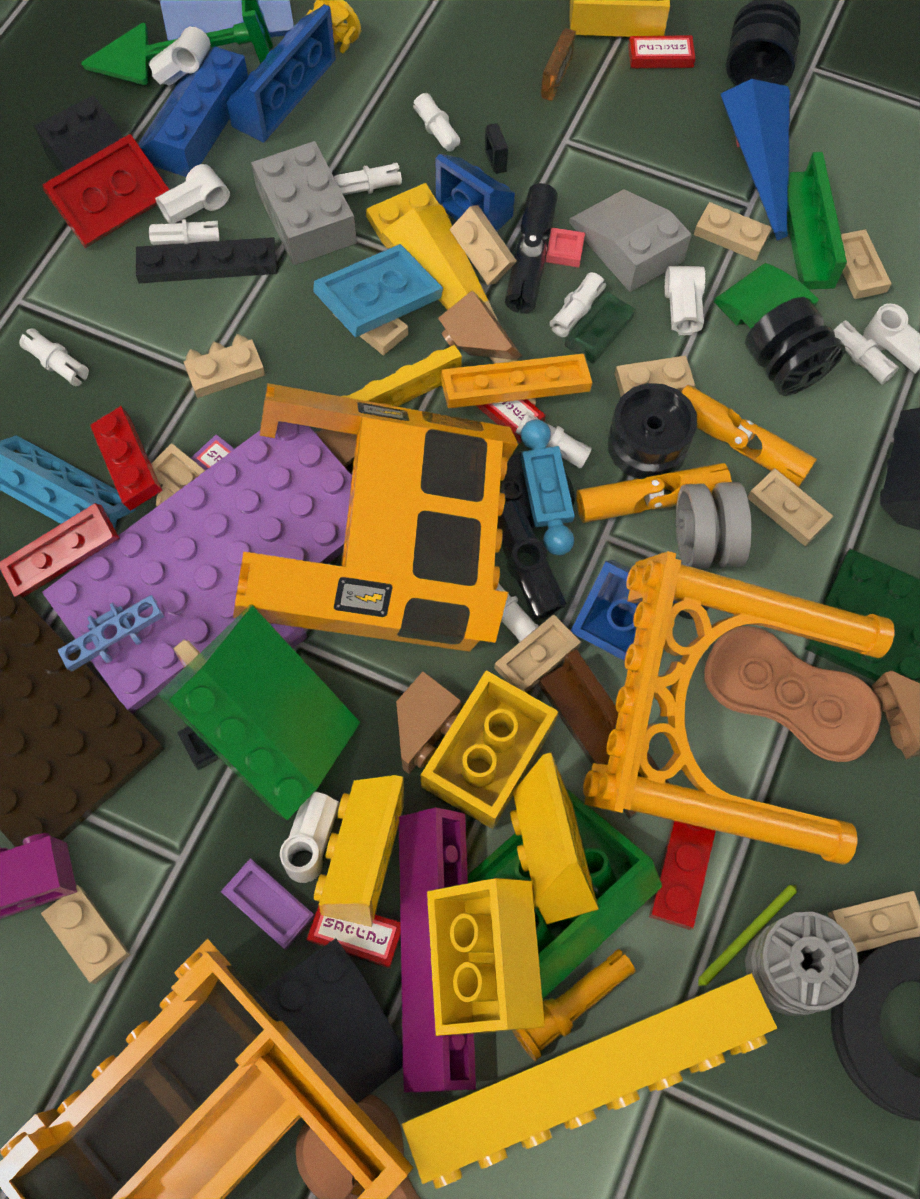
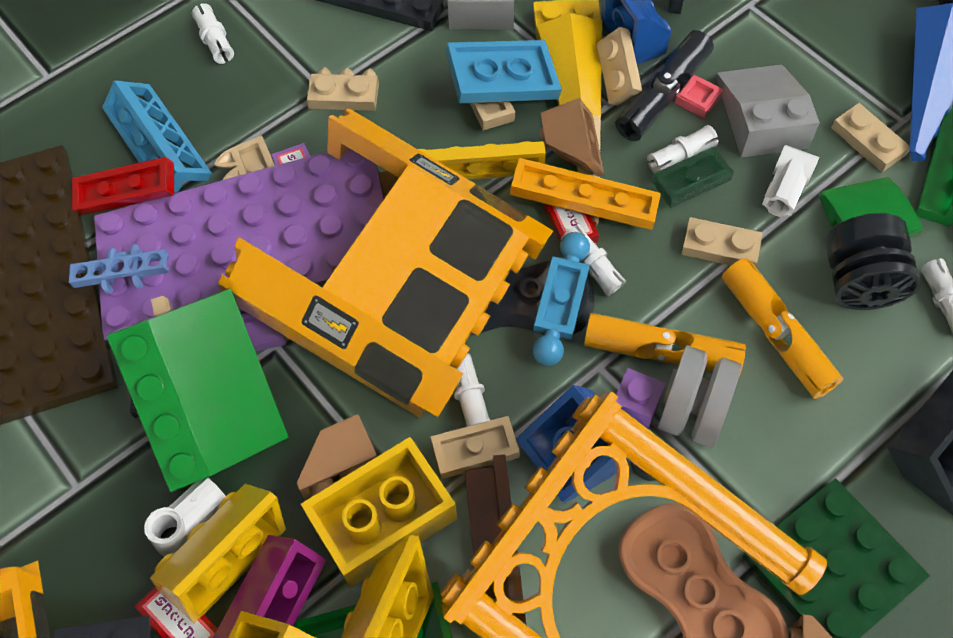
camera: 30 degrees right, 5 degrees down
red plate [90,406,163,511] -> none
medium lavender tile [221,858,315,950] -> none
black piece [497,500,567,619] -> none
black wheel [608,383,697,479] -> none
tan plate [748,468,833,547] -> none
none -> medium lavender brick [616,368,666,429]

